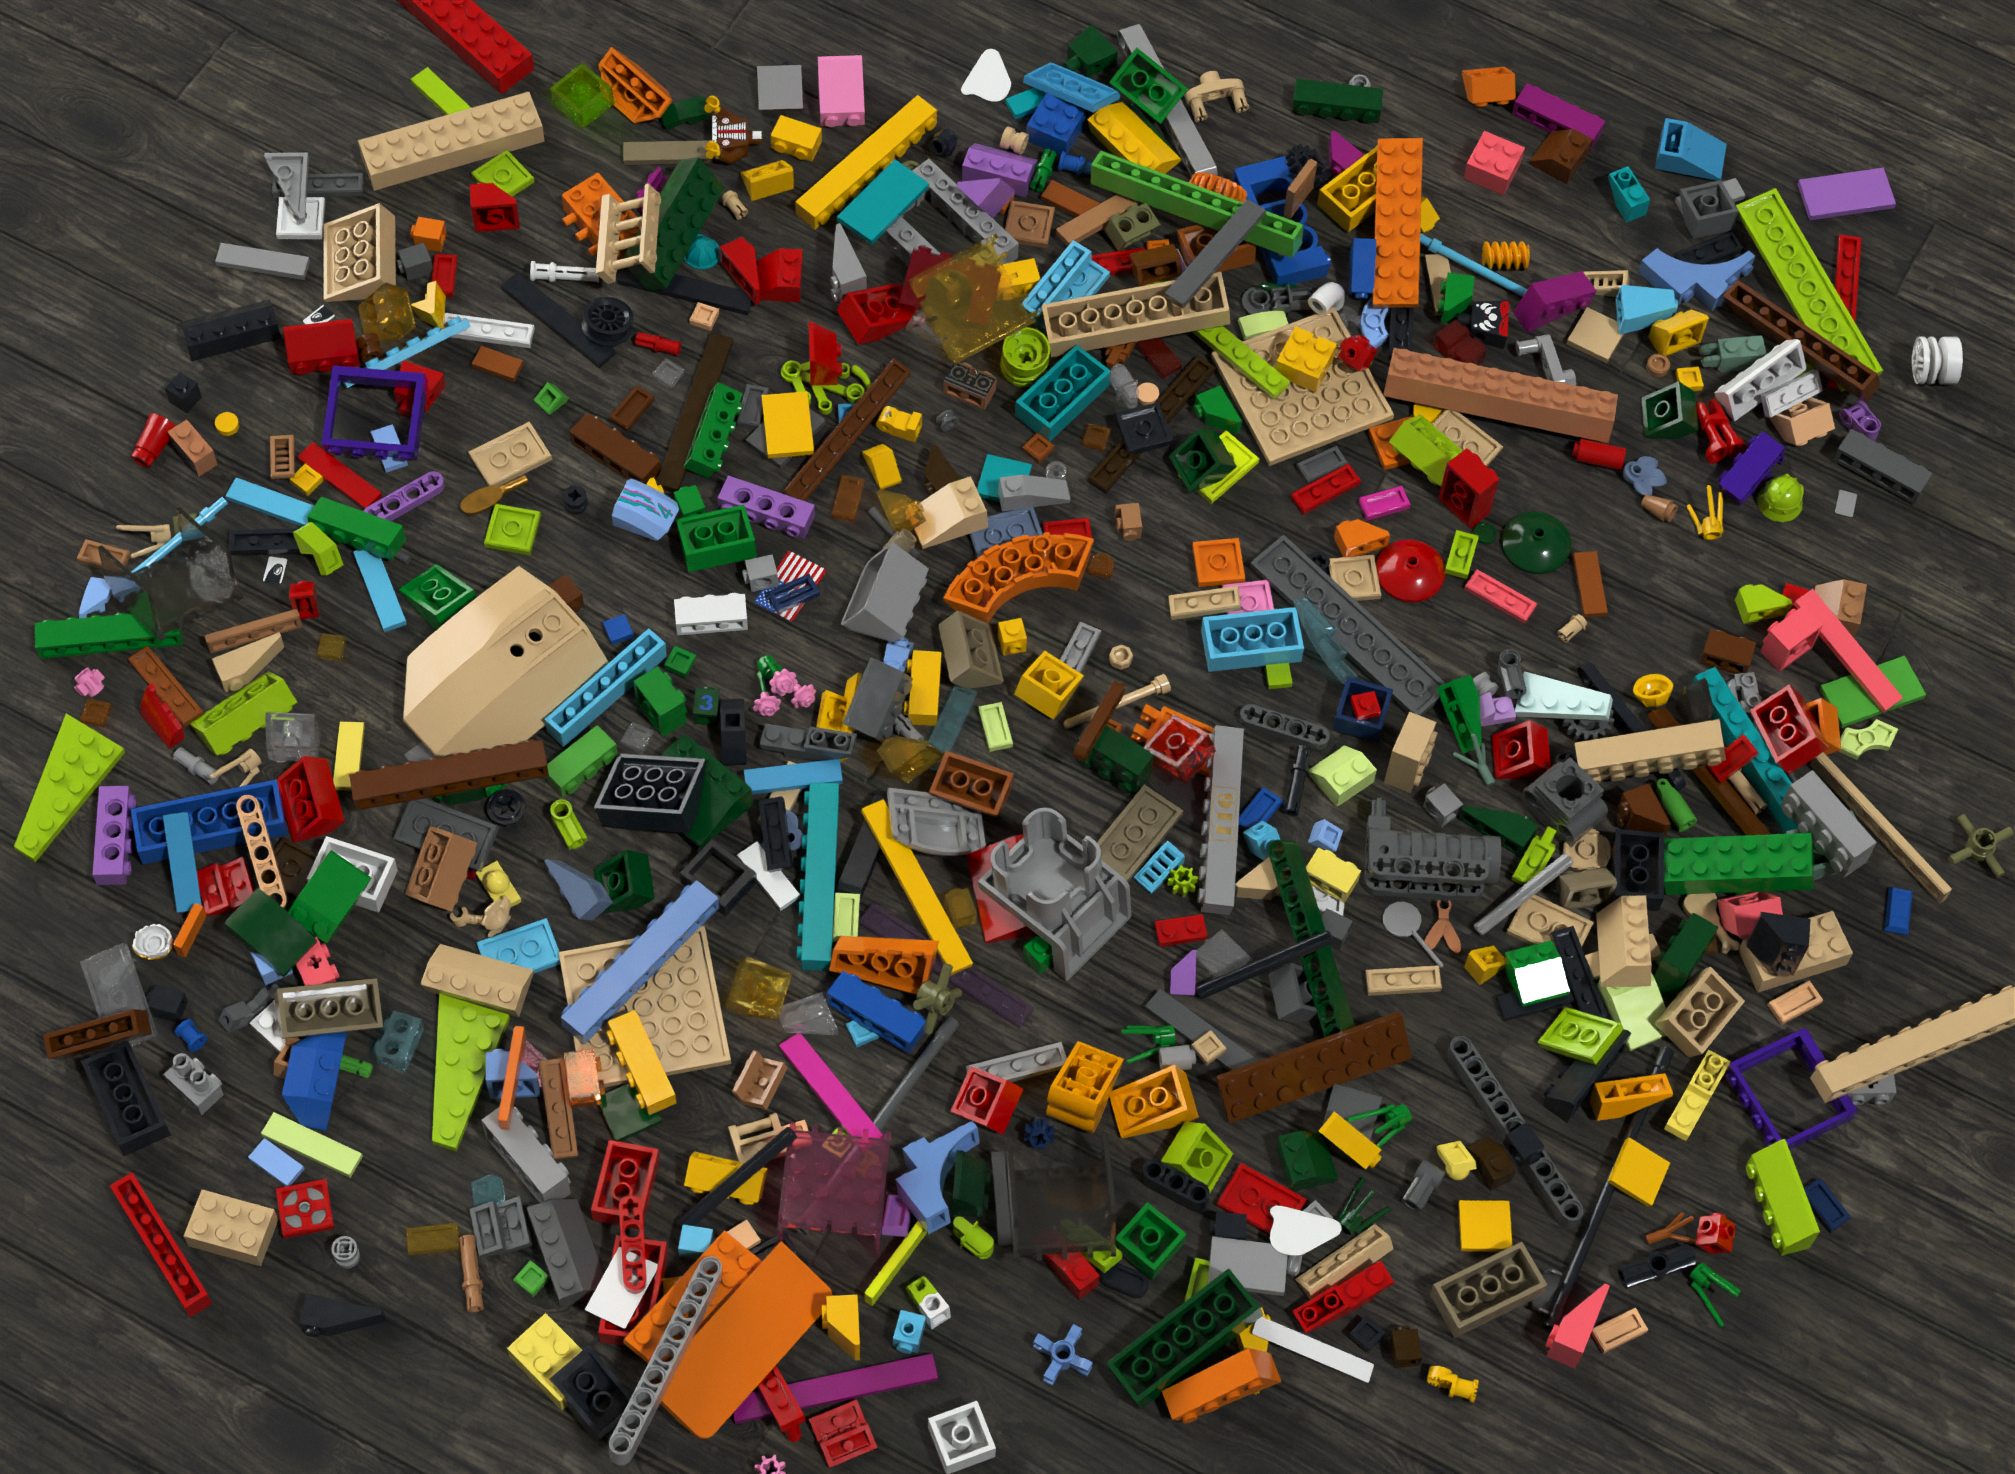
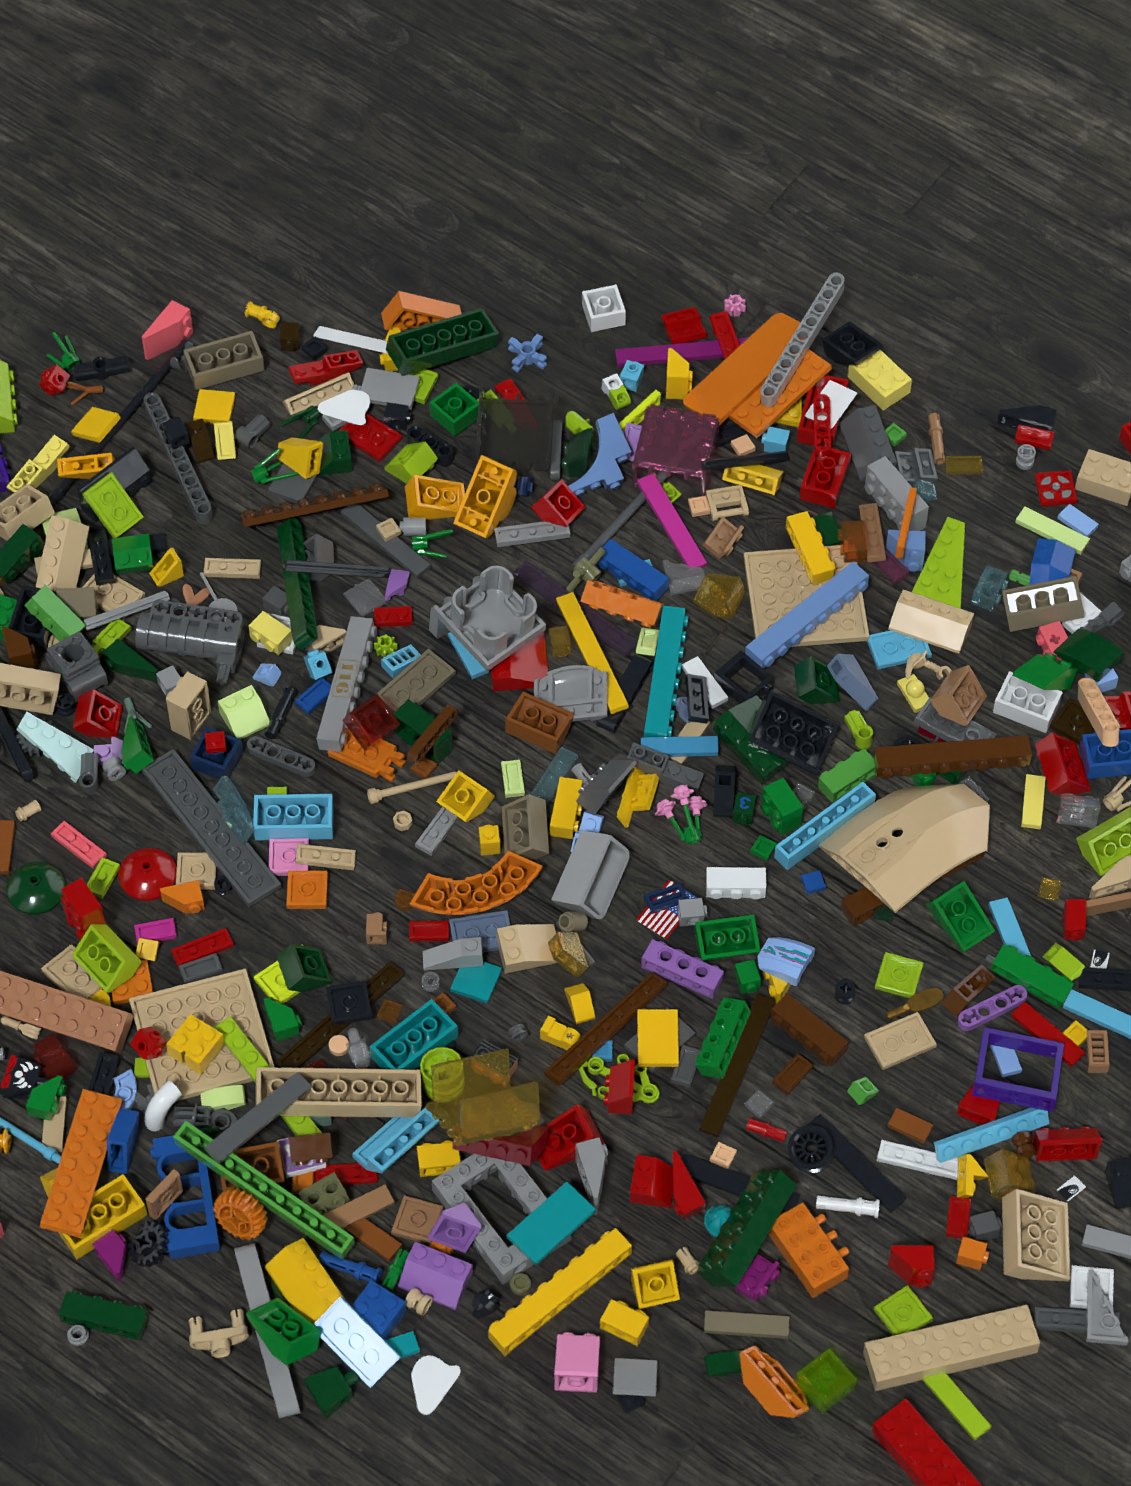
camera: 170 degrees left, 5 degrees down
tan fence [596,184,661,284] -> none
torso [704,96,762,164] -> none
clear orange tile [832,475,865,523] -> none
clear yellow slope [877,736,945,783] -> none
dark brown slope [923,445,960,496] -> none
light nougat tile [1591,1308,1648,1353] -> none
none -> bright green brick [25,585,85,641]
none -> yellow tile [136,938,159,962]
none -> reddish brown slope [942,964,996,1017]
none -> red plate [1014,425,1054,450]

